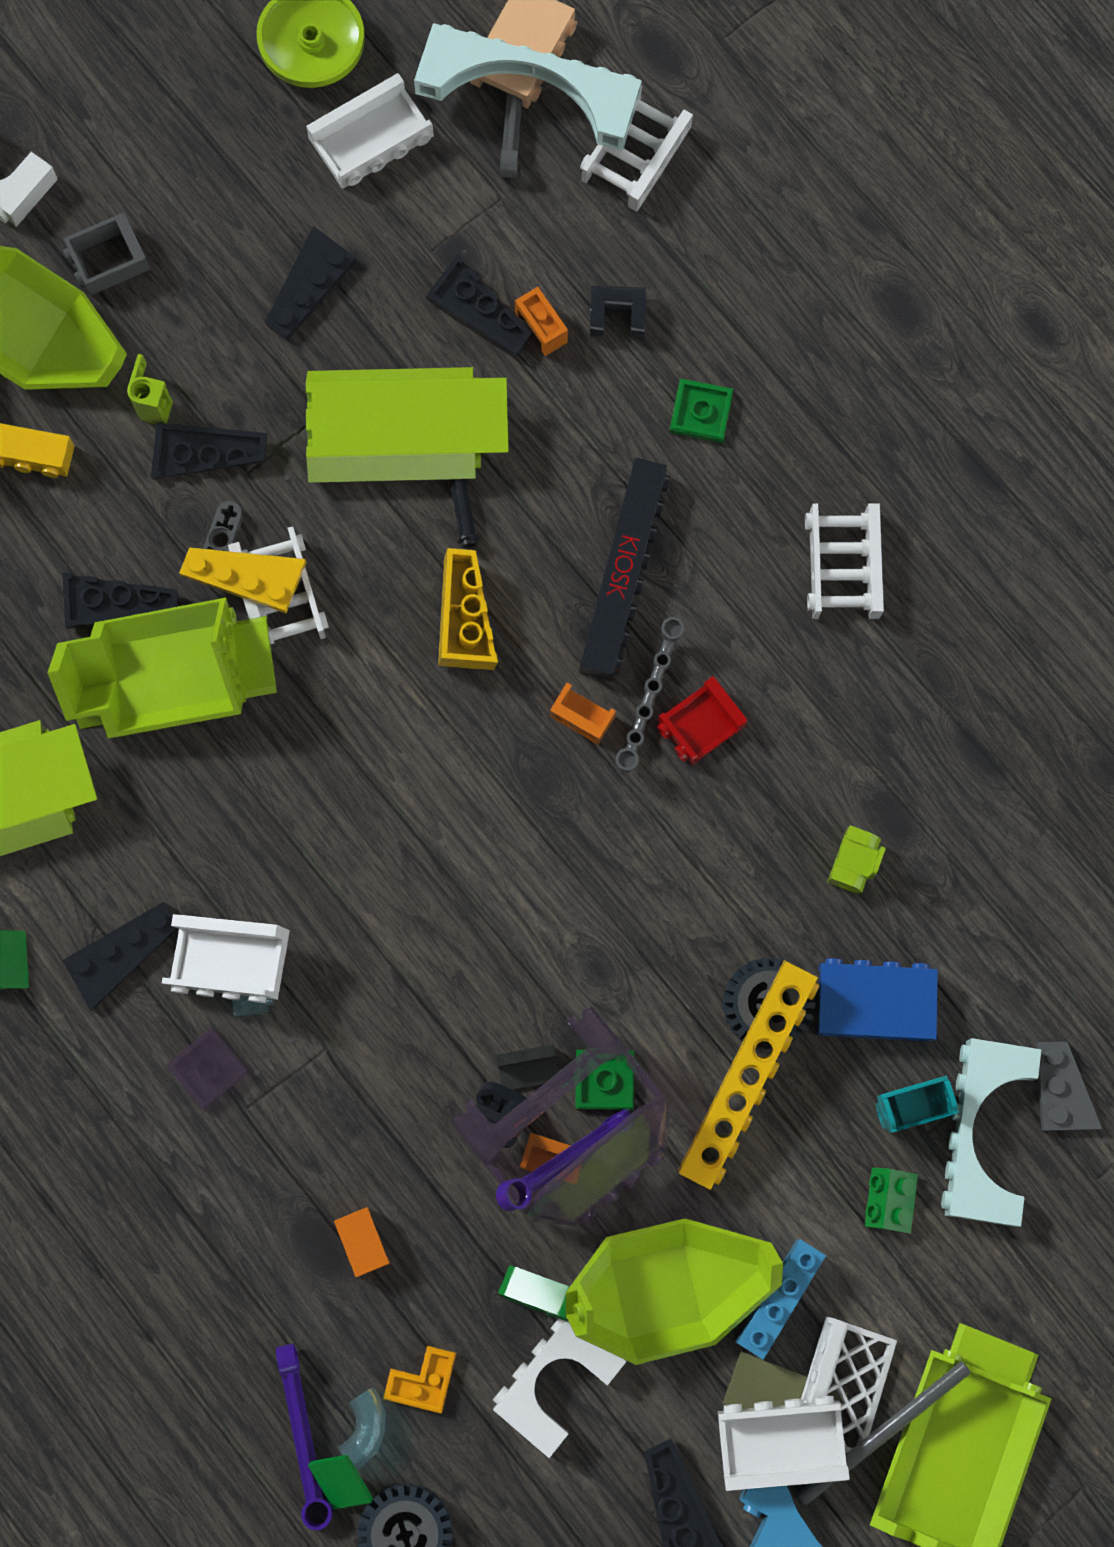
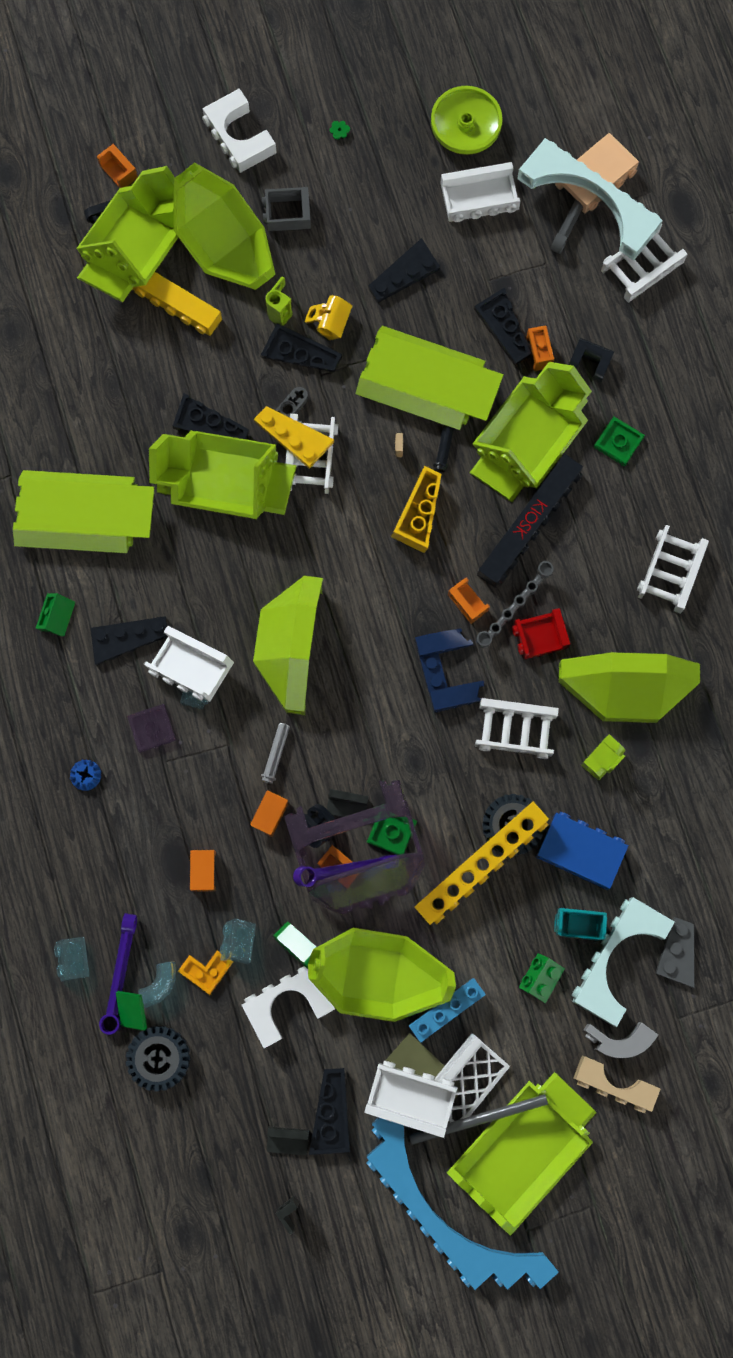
camera: 25 degrees right, 0 degrees up
none -> clear light blue bracket [54,937,89,981]
none -> blue gear [70,760,101,791]
none -> clear light blue bracket [220,918,256,964]
none -> orange panel [250,791,289,837]
none -> lime panel [253,576,323,715]
none -> light grey axle [261,723,290,784]
none -> yellow piece [305,295,352,340]
none -> green plant [330,121,350,139]
none -> tan tile [395,433,403,457]
none -> dark blue wedge [415,628,484,713]
none -> lime panel [470,362,592,502]
none -> white fence [475,698,559,759]
none -> lime panel [559,652,700,723]
none -> tan arch [573,1056,660,1113]
none -> light grey arch [583,1022,658,1058]

